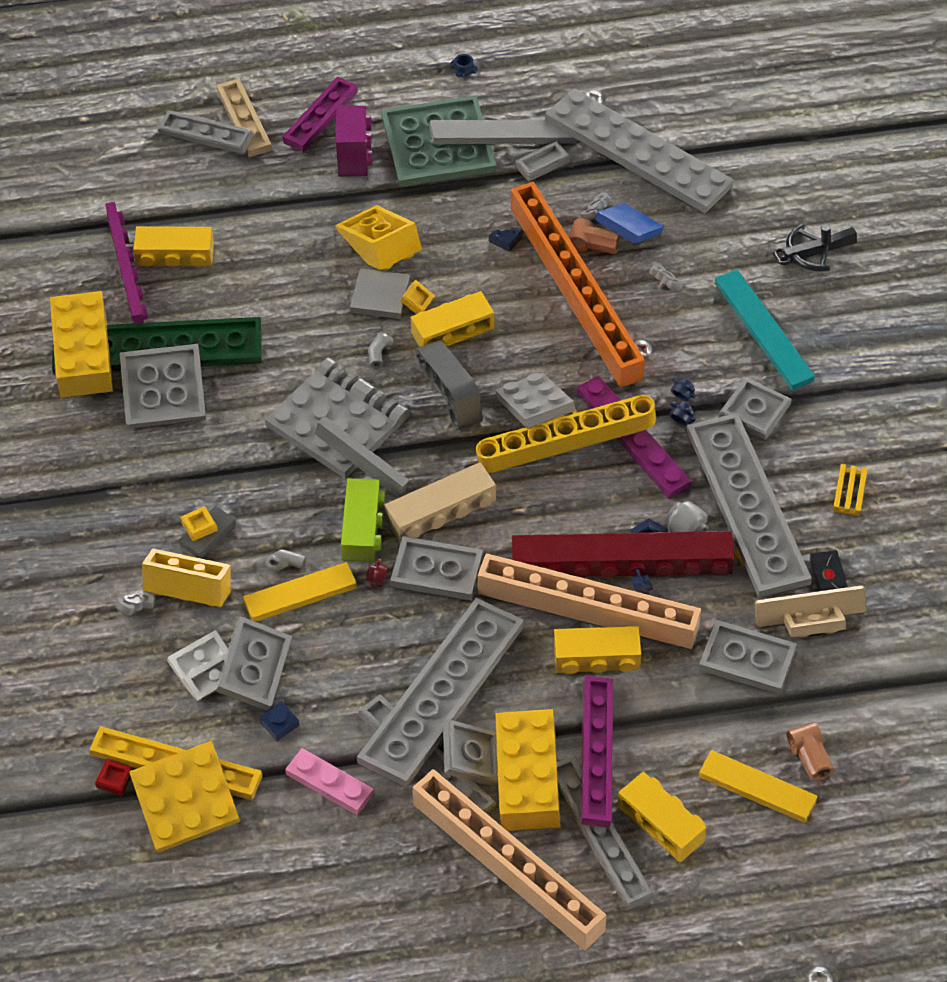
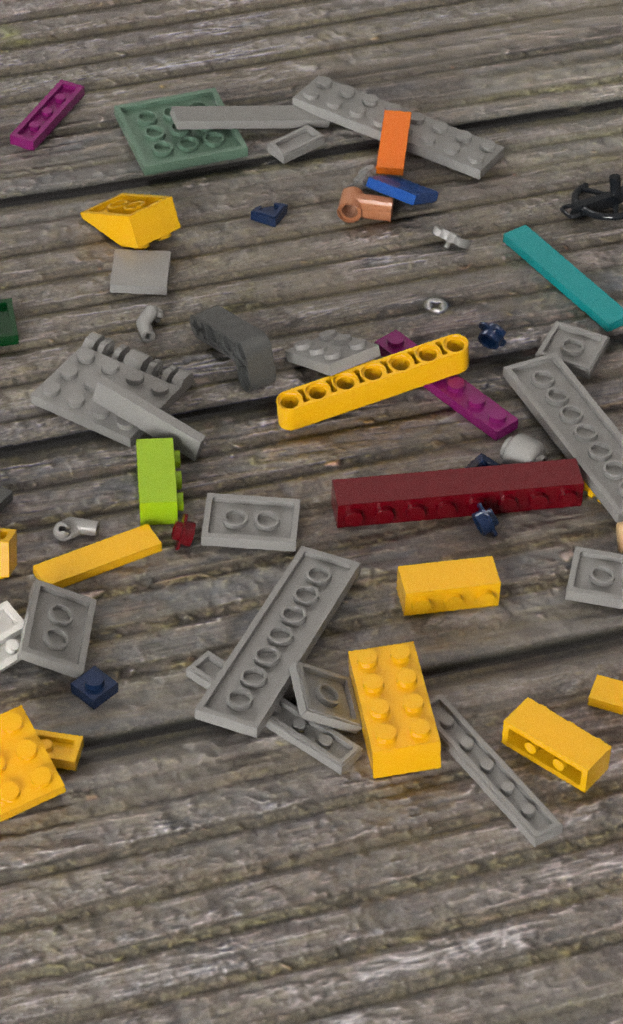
camera: 10 degrees left, 10 degrees down
bright pink plate [285,748,374,816] -> none
magenta brick [336,106,373,177] -> none
tan brick [384,462,496,543] -> none
yellow tile [400,280,435,314] -> none
yellow brick [411,291,494,347] -> none
light nougat brick [413,769,606,951] -> none
dark blue plate [450,54,478,77] -> none
light nougat brick [478,553,701,649] -> none
orange brick [511,181,645,388] -> none
magenta plate [581,676,613,828] -> none
dark blue plate [669,402,696,425] -> none
none -> orange tile [376,110,411,176]

